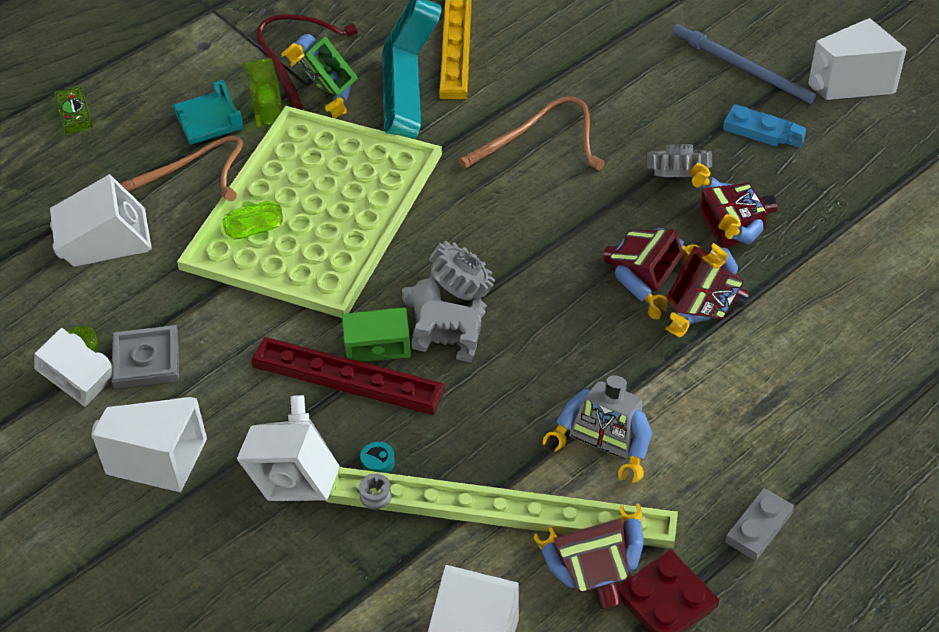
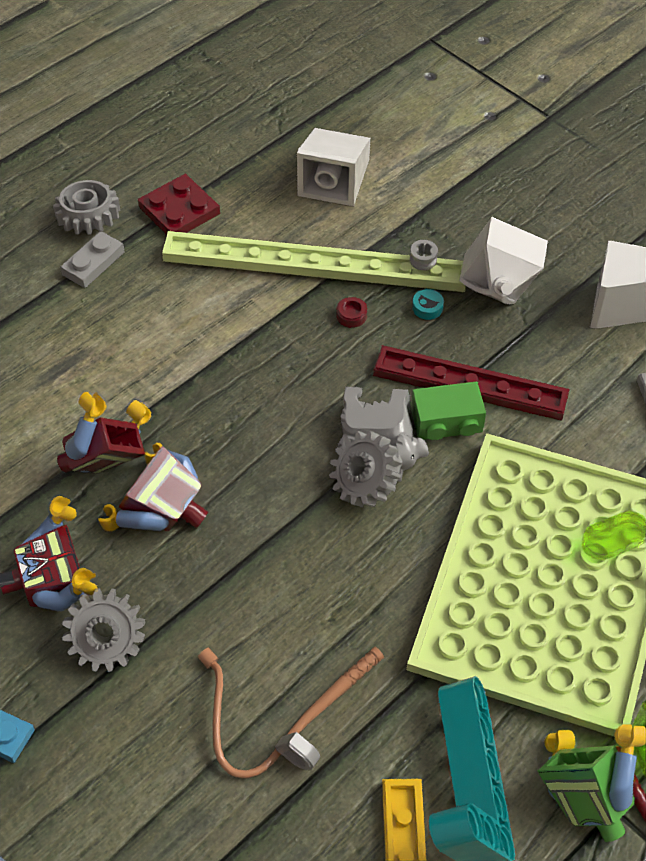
camera: 175 degrees right, 5 degrees up
torso [534,503,644,609] -> none
torso [543,375,652,483] -> none
none -> light grey gear [53,180,120,235]
none -> light grey tile [275,732,320,770]
none -> dark red tile [336,297,367,328]

